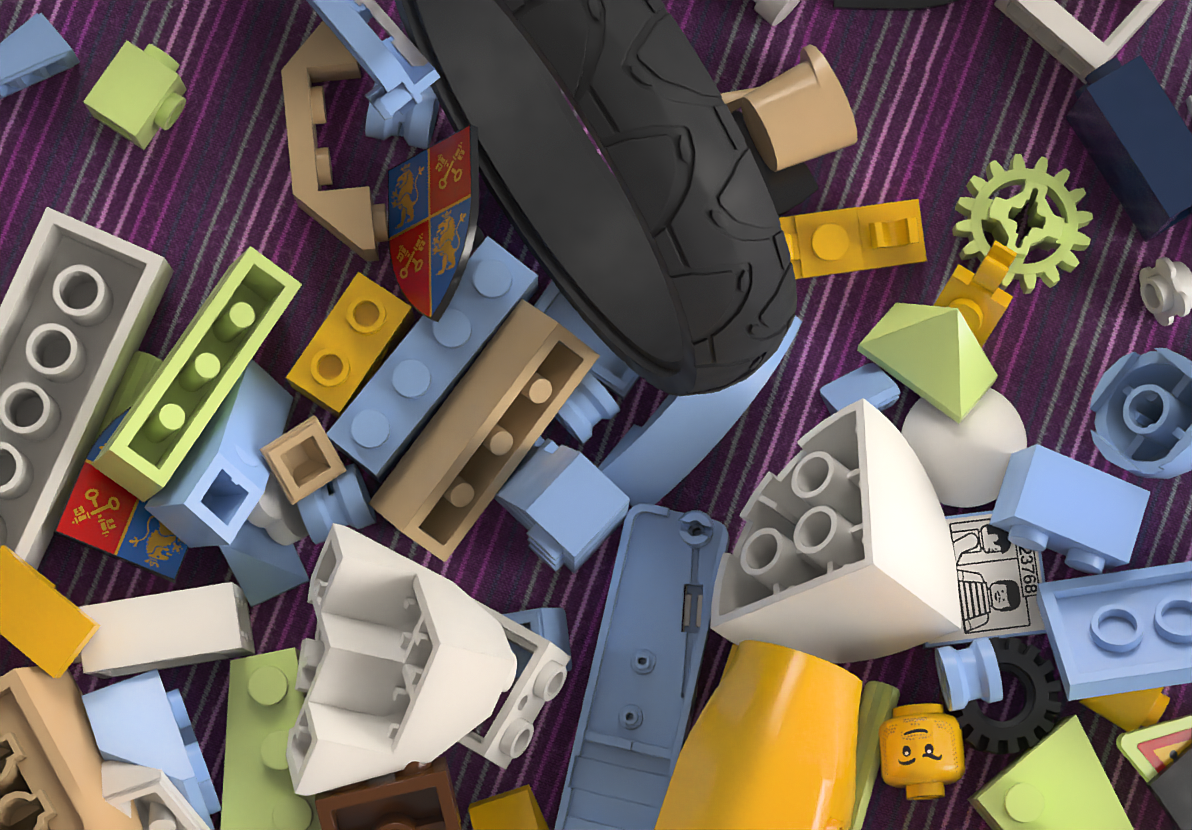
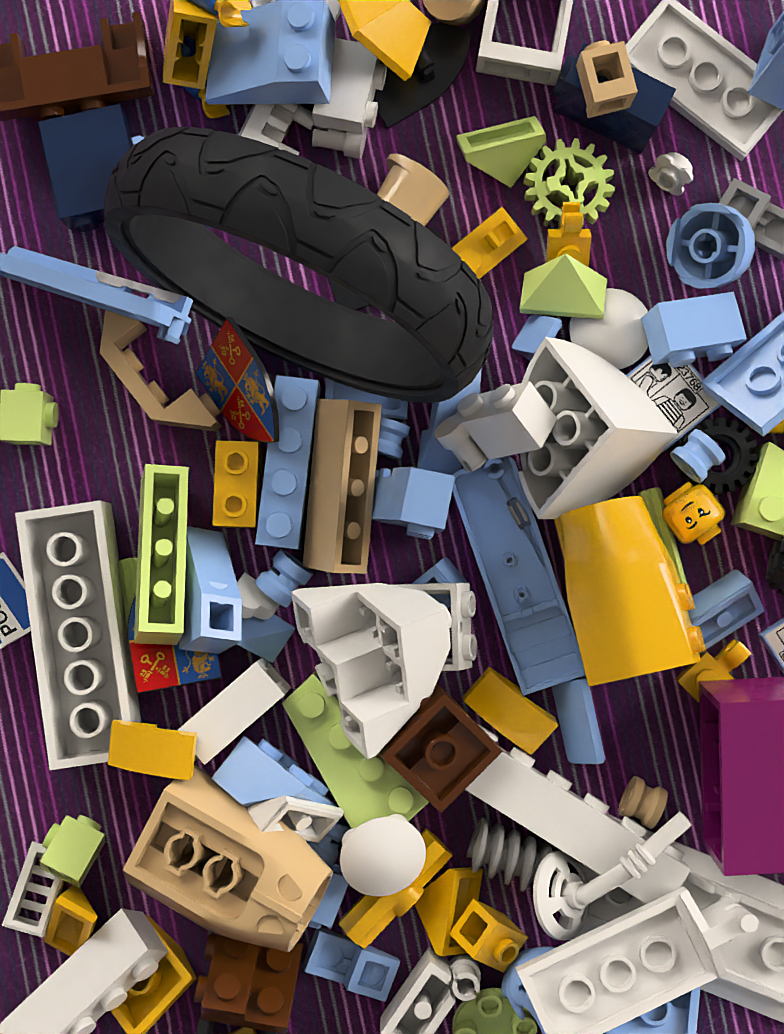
camera: 30 degrees left, 5 degrees up
tan slope [259,416,347,505] -> none
light blue wheel [365,83,439,149] -> none
none -> white hinge [434,381,557,472]
none -> yellowish green slope [456,116,546,188]
none -> tan brick [576,40,638,118]

